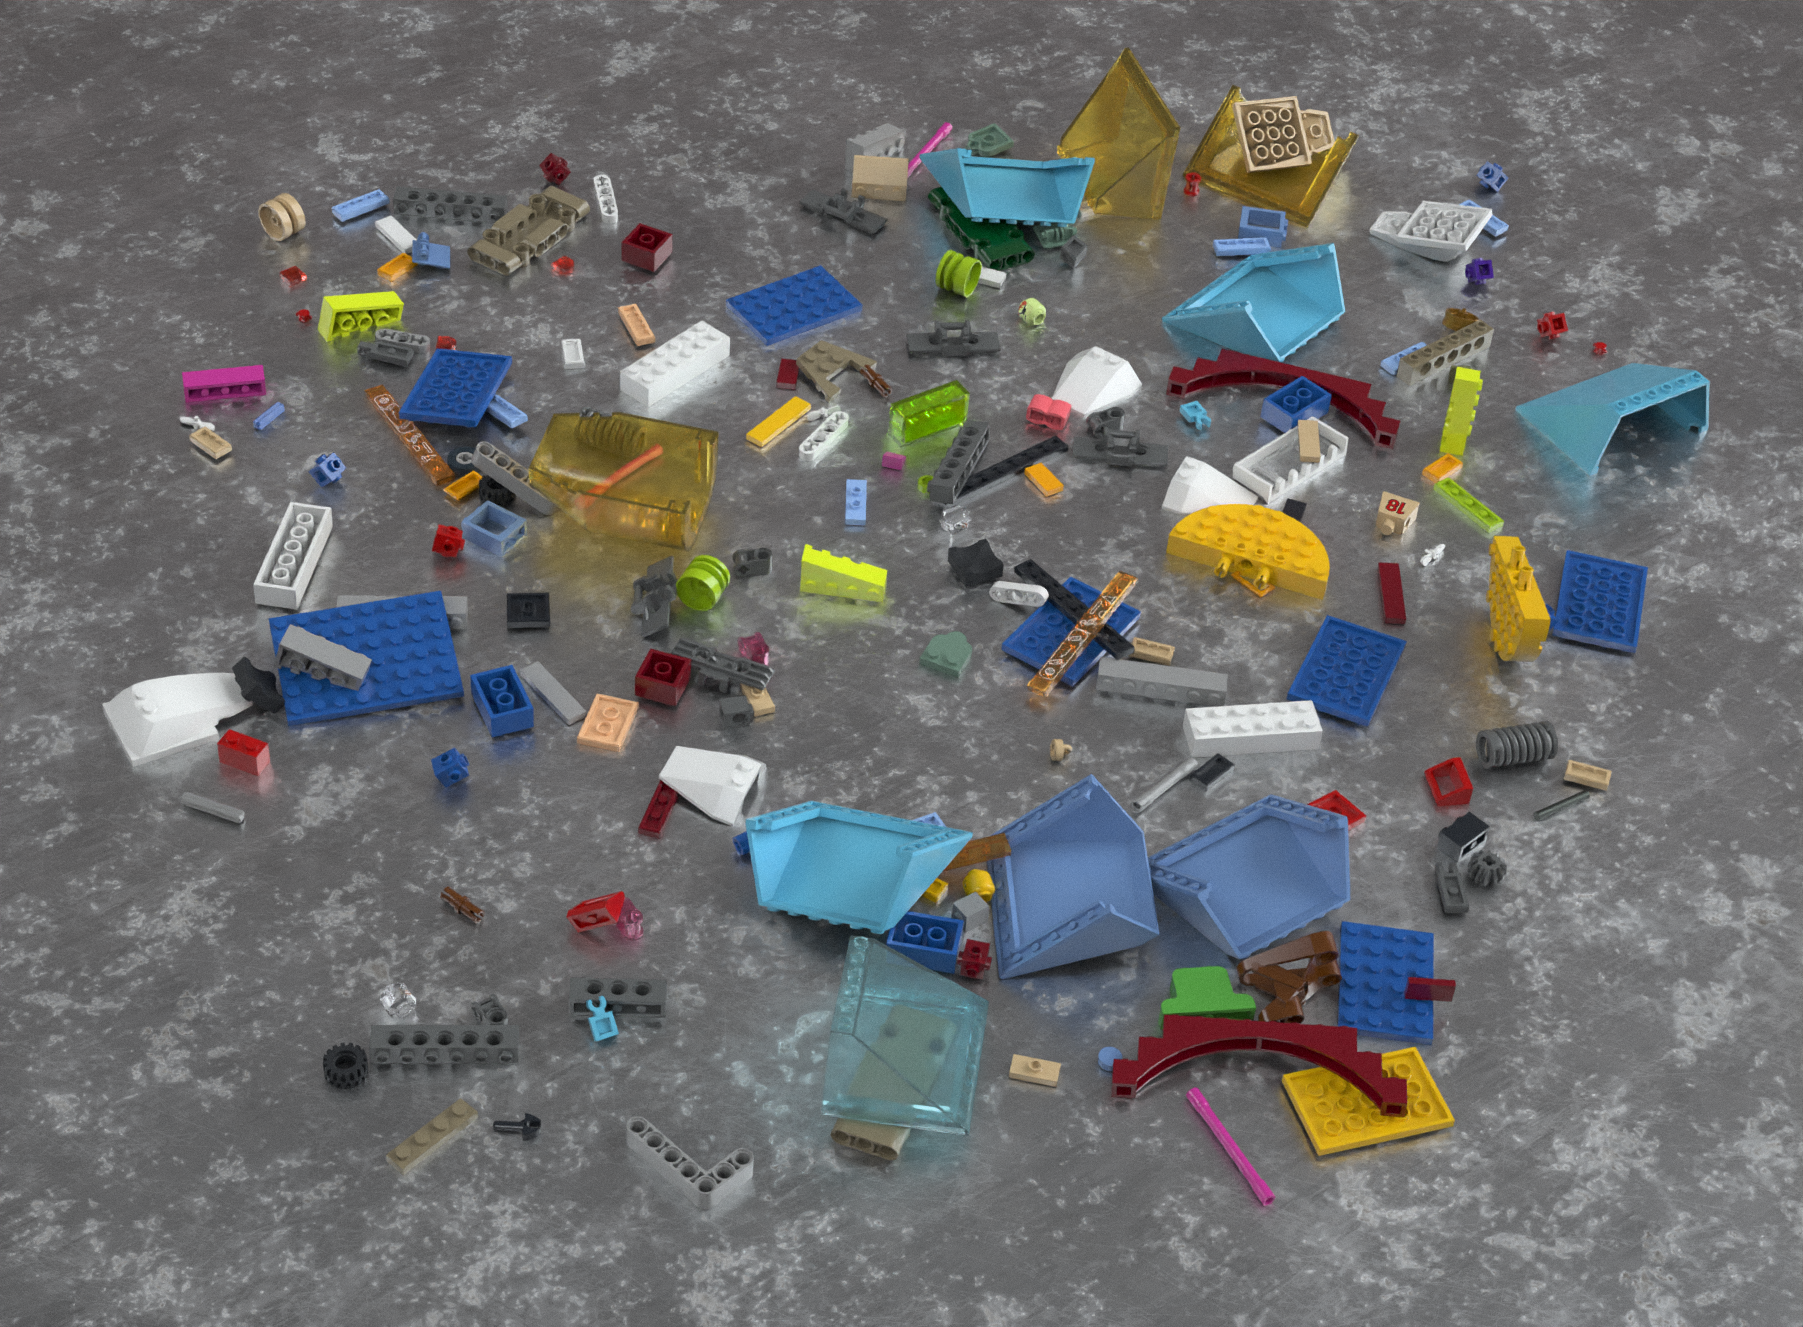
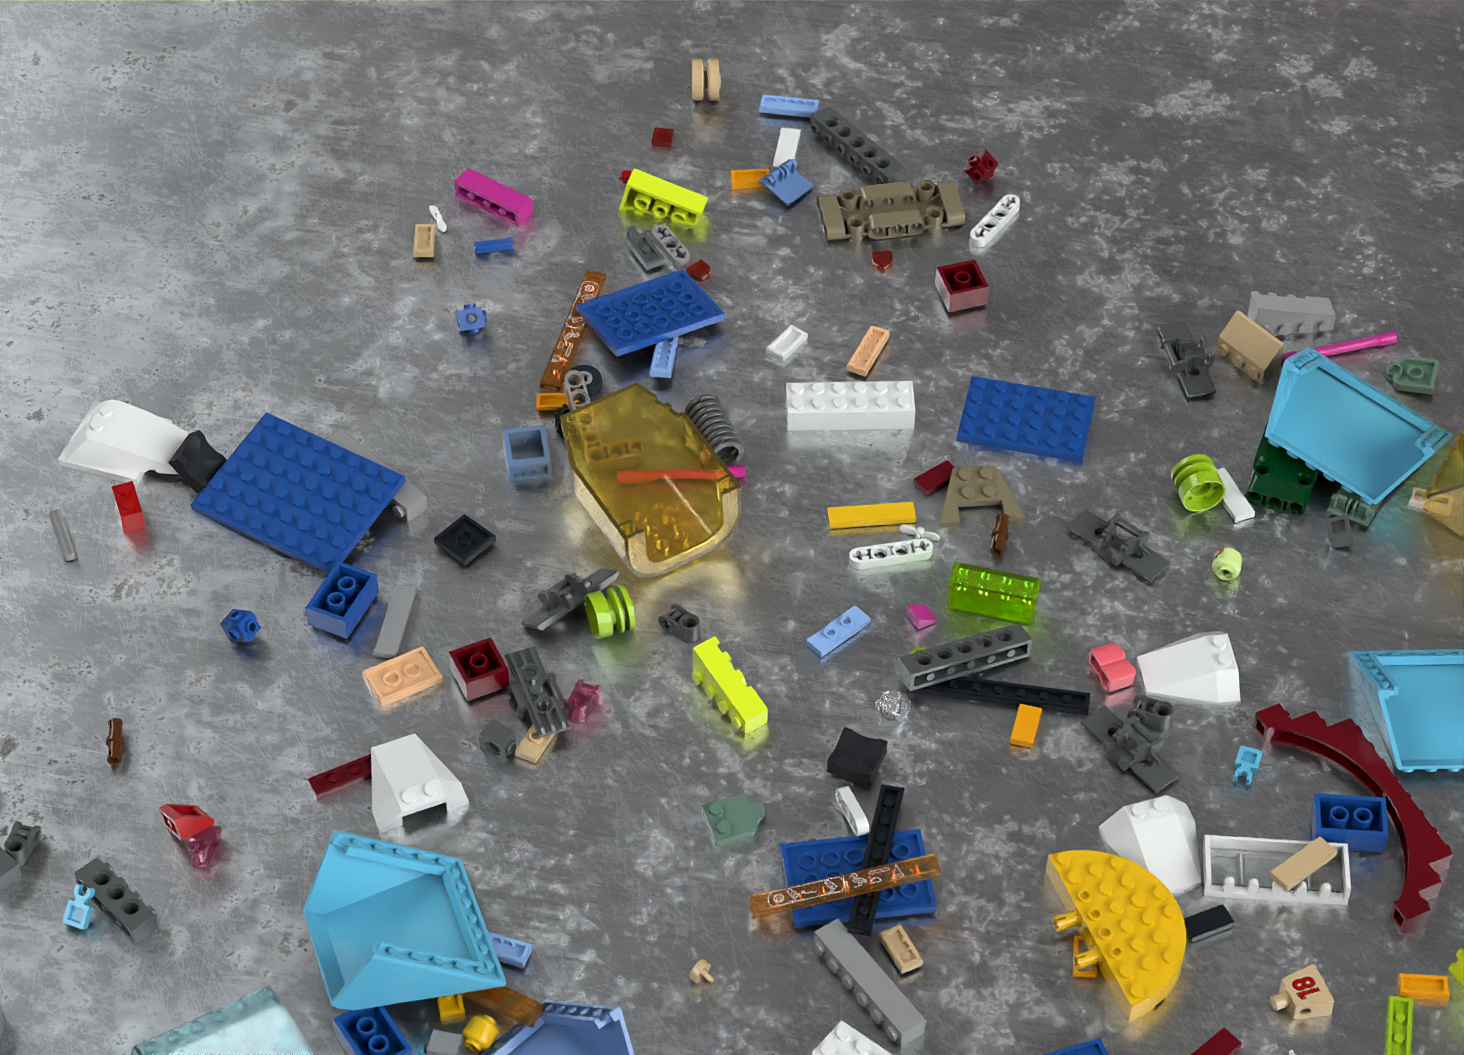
camera: 50 degrees right, 5 degrees up
white brick [253,502,333,609] -> none
light grey wedge [274,624,372,691] -> none
red brick [432,524,465,558] -> none

